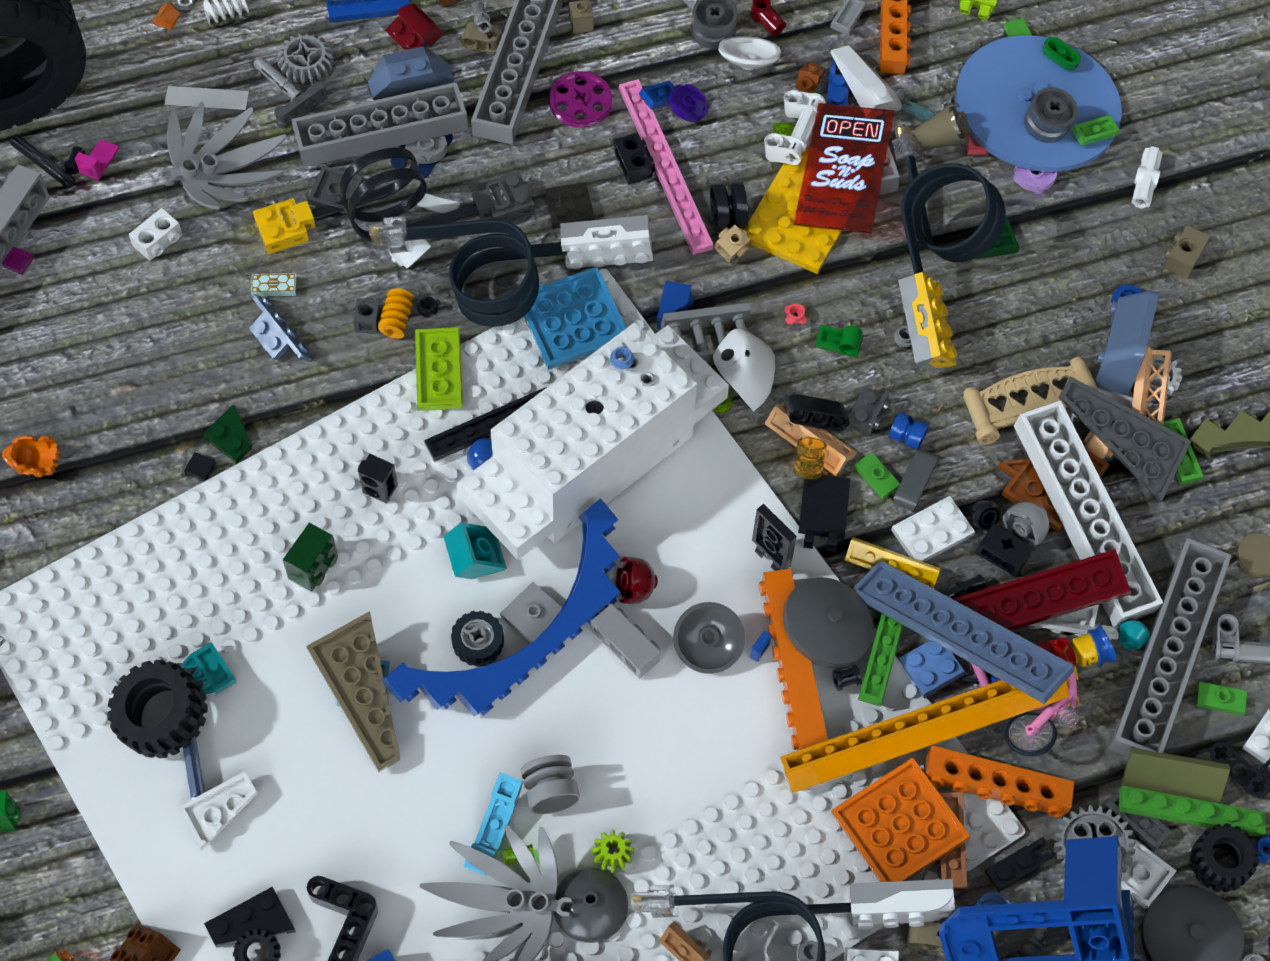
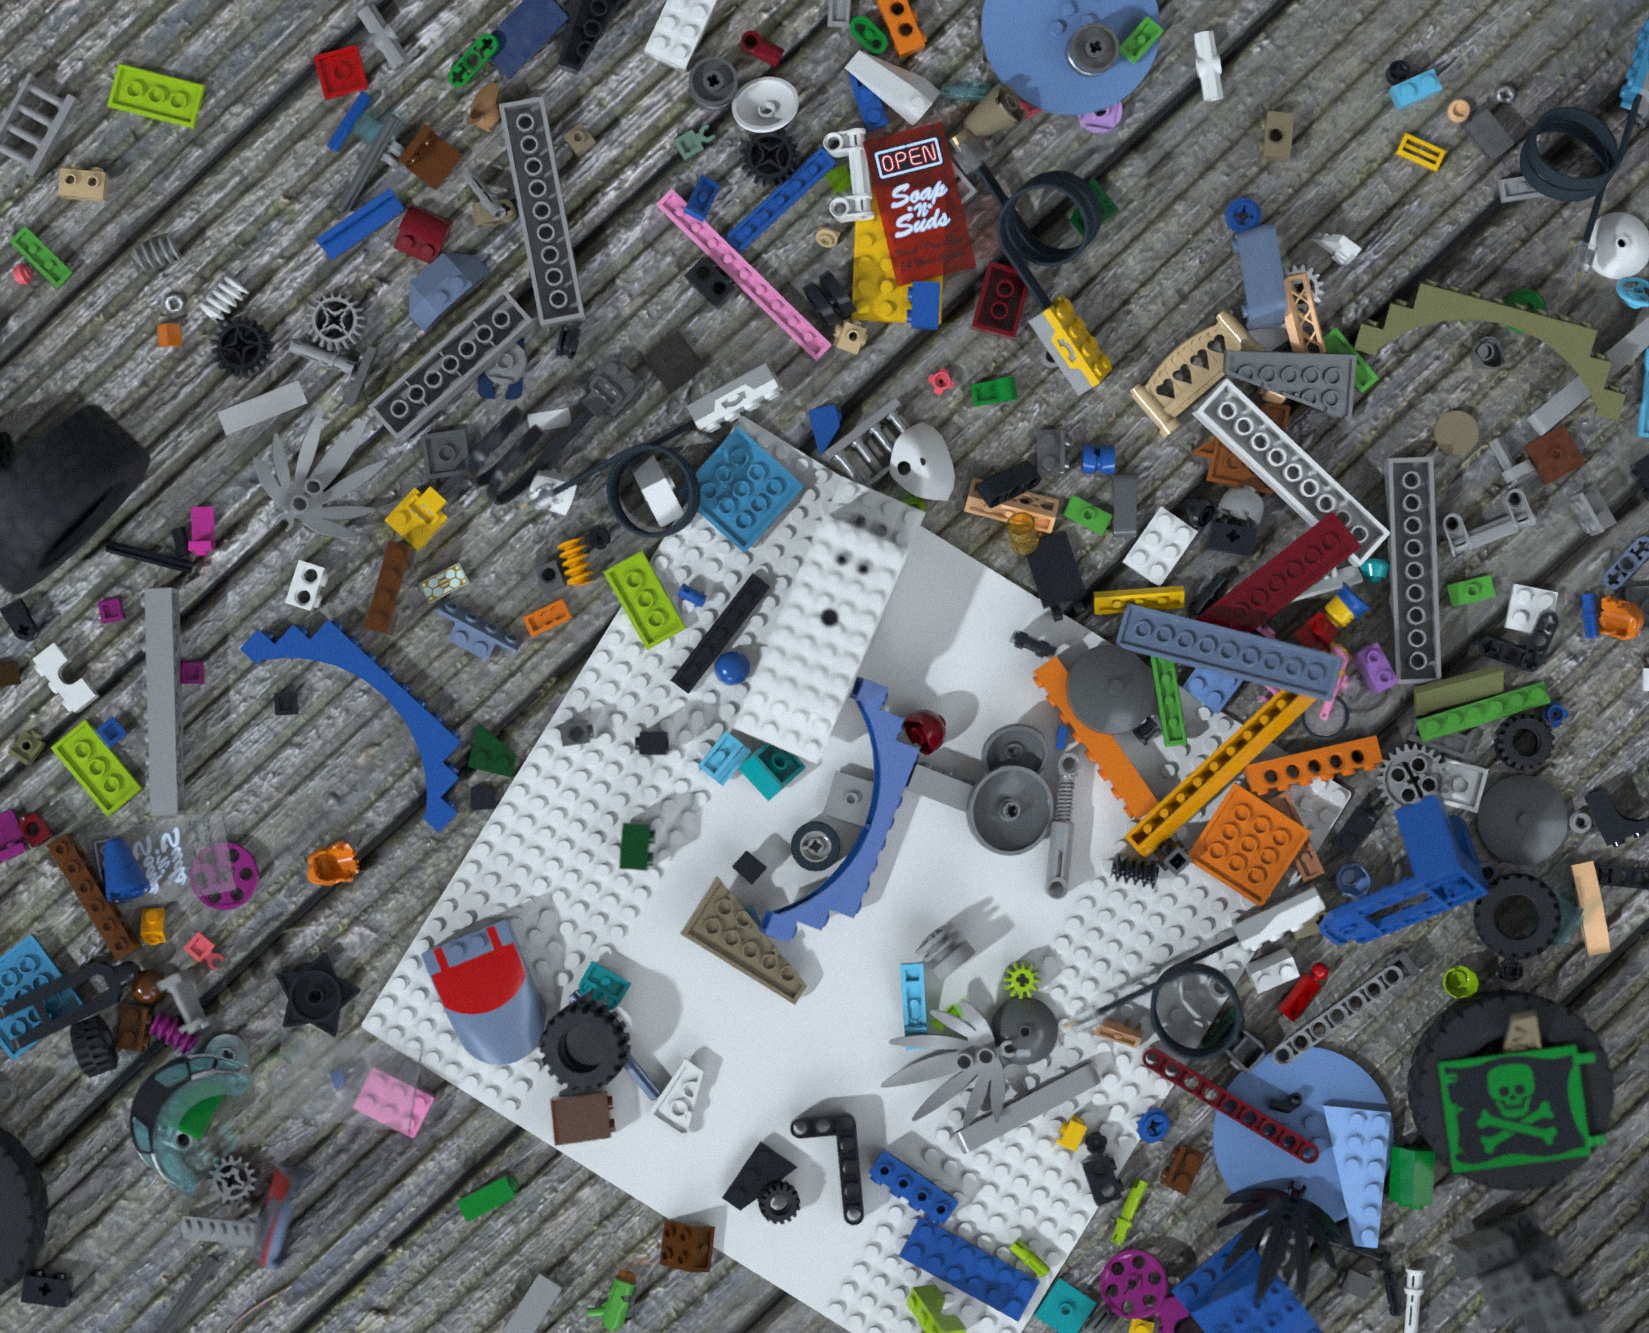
camera: 25 degrees left, 25 degrees up
magenta wedge [550,71,612,128] -> none
medium blue plate [610,346,634,370] -> none
dark purple tile [668,84,709,122] -> none
dark orange bracket [795,62,826,93] -> none
none -> black gear [211,317,272,377]
none -> blue arch [240,620,463,833]
none -> black plate [274,692,299,716]
none -> reddish brown arch [365,540,416,636]
none -> windscreen [421,918,545,1065]
none -> orange plate [522,598,573,638]
none -> reddish brown slope [550,1091,616,1146]
none -> black wheel [556,325,580,360]
none -> dark grey brick [559,720,594,747]
none -> white wedge [630,455,684,527]
none -> sand green plate [673,125,715,161]
none -> blue pin [677,583,708,608]
none -> medium azure plate [698,731,752,786]
none -> blue tile [724,146,837,255]
none -> black panel [732,851,767,885]
none -> black gear [740,130,800,188]
none -> tan plate [816,225,841,248]
none -> green plate [850,16,888,56]
none -> blue brick [907,281,940,330]
none -> dark grey dish [966,765,1054,856]
none -> dark red brick [971,261,1033,341]
none -> light grey piece [1045,753,1081,899]
none -> black piece [1110,853,1159,889]
none -> black brick [1153,837,1193,876]
none -> white wing [1311,232,1362,265]
none -> medium lavender panel [1350,643,1398,694]

